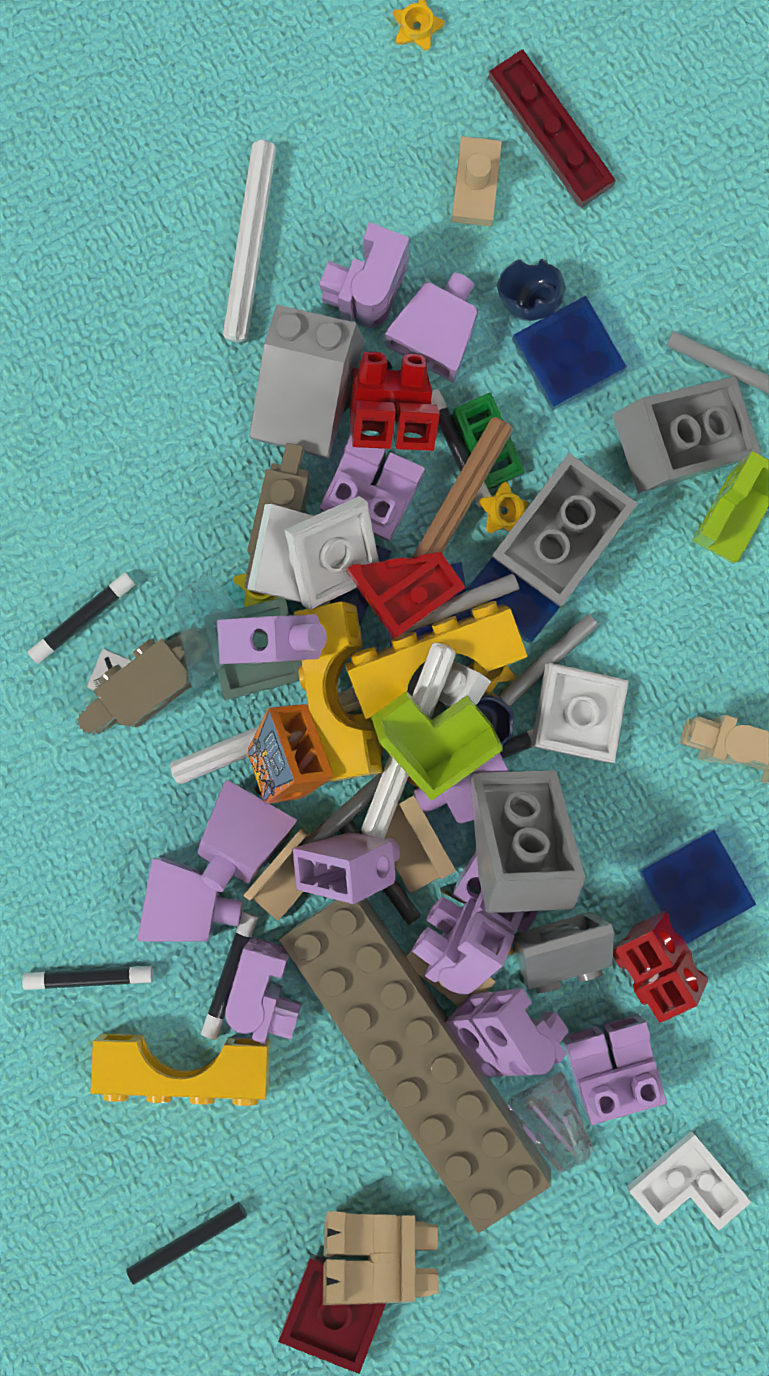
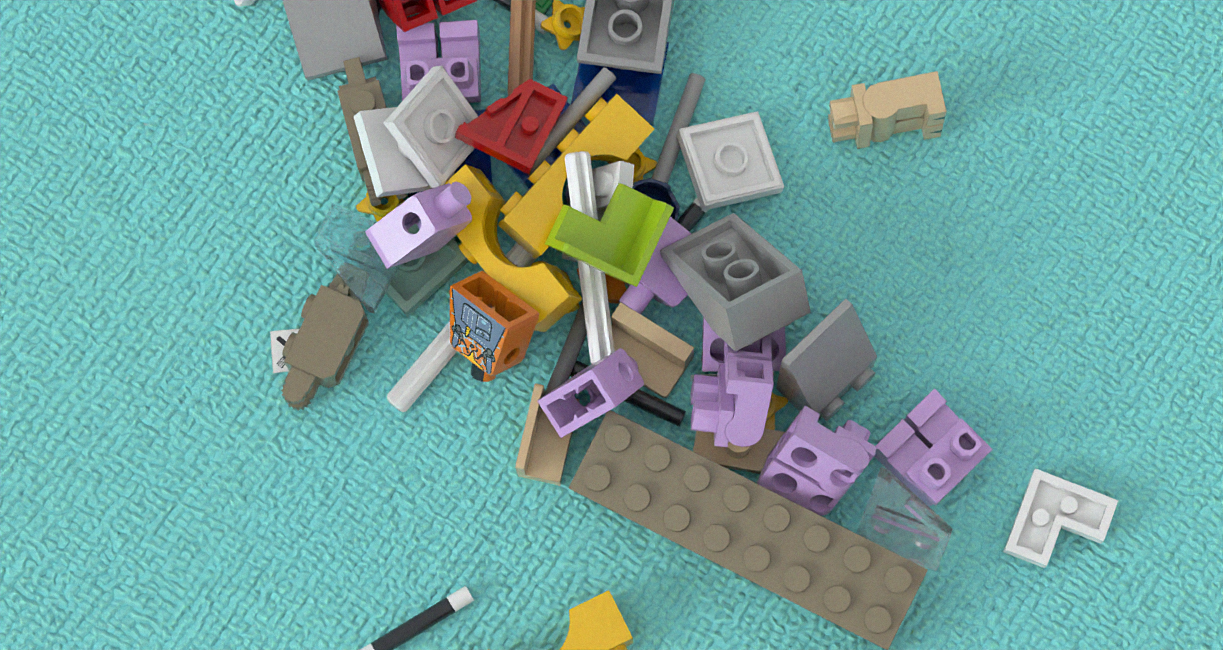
camera: 20 degrees left, 10 degrees down
black bar [27,572,136,664] -> none
lavender torso [137,857,243,942] -> none
lavender torso [197,779,297,892] -> none
black bar [201,912,258,1040] -> none
lavender hips [225,937,302,1043] -> none
red hips [613,911,708,1023] -> none
clear blue plate [637,829,757,944] -> none

